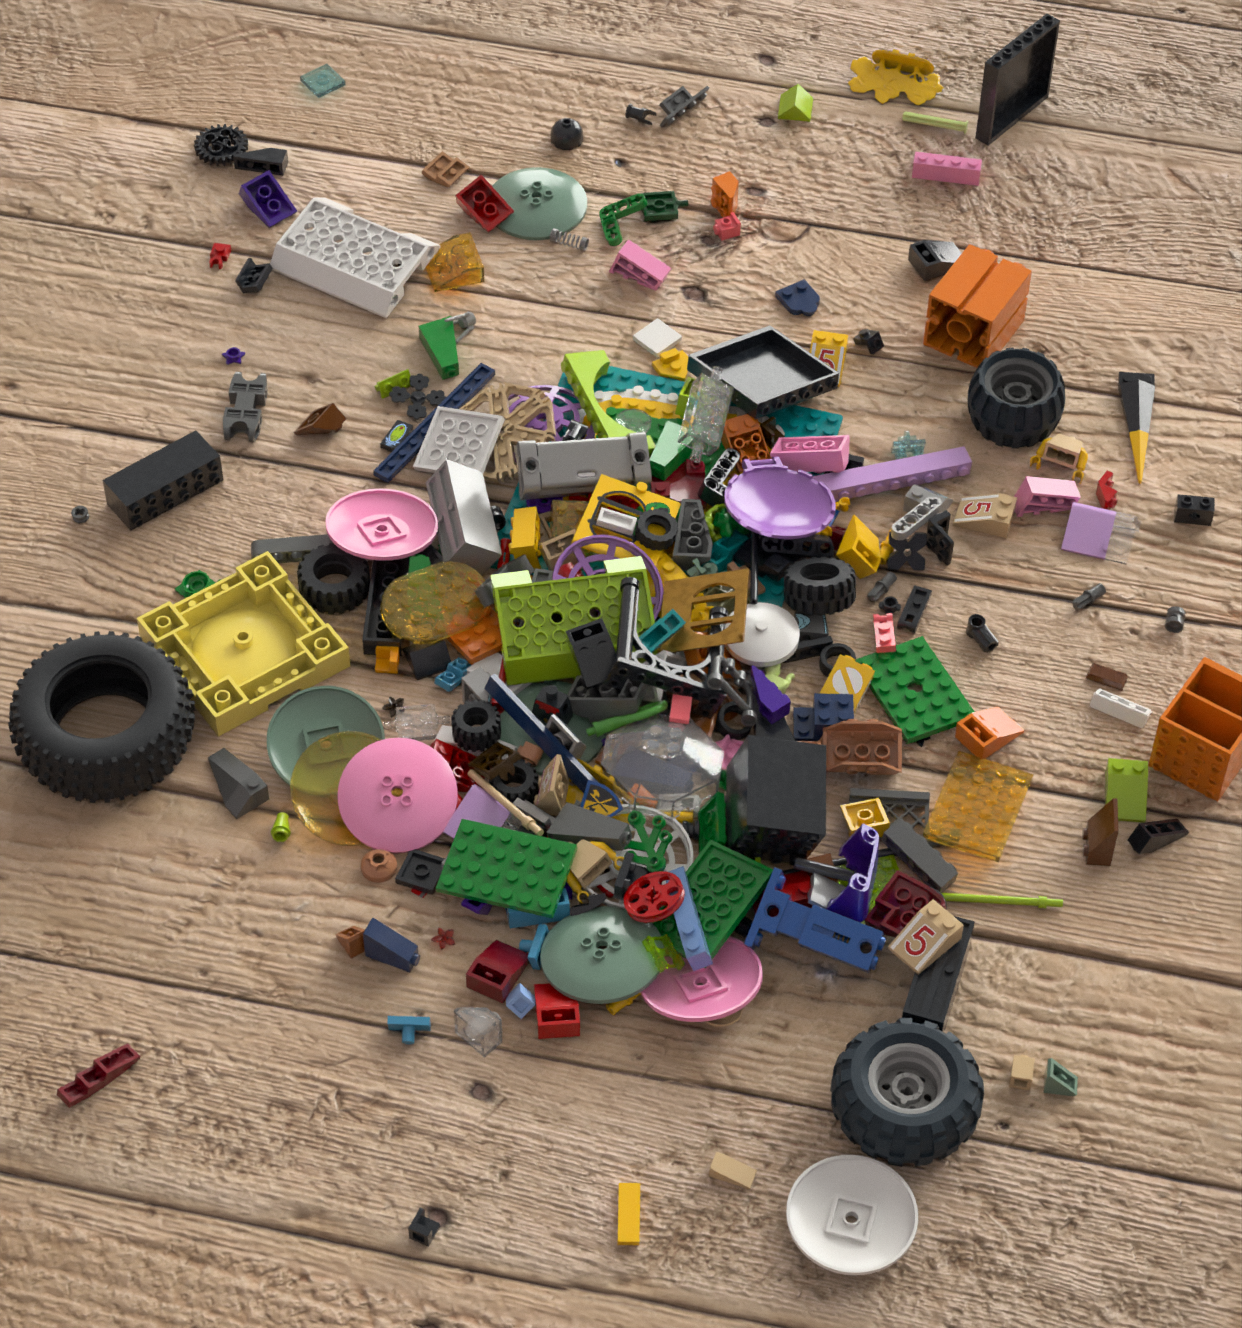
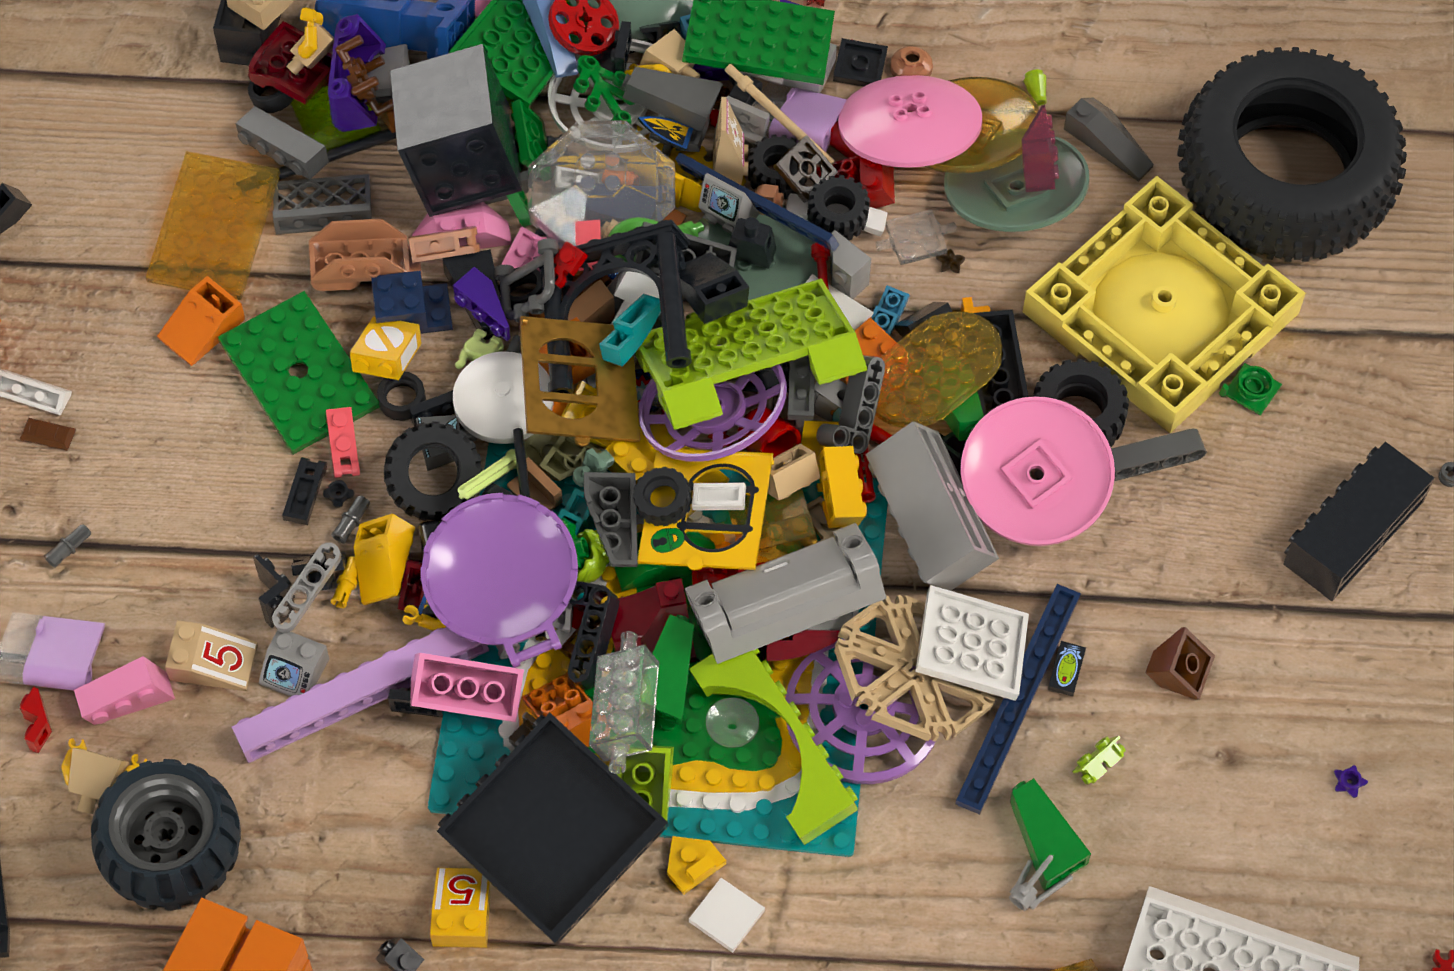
camera: 170 degrees right, 10 degrees up
dark grey piece [223,372,268,442] -> none
black bracket [235,258,273,294] -> none
black plant [389,374,446,420] -> none
black wheel [491,506,506,531] -> none
black piece [562,419,589,441] -> none
yellow slope [840,798,890,838] -> none
clear light blue hips [891,431,926,460] -> none
lime bar [941,893,1063,909] -> none
black piece [966,614,999,653] -> none
reddish brown slope [1082,798,1119,866] -> none
lime slope [1105,758,1148,823] -> none
none -> torso [286,7,334,75]
none -> reddish brown plate [336,34,394,116]
none -> yellowish green axle [457,449,517,500]
none -> red plate [554,241,588,289]
none -> clear pink slope [1021,105,1059,192]

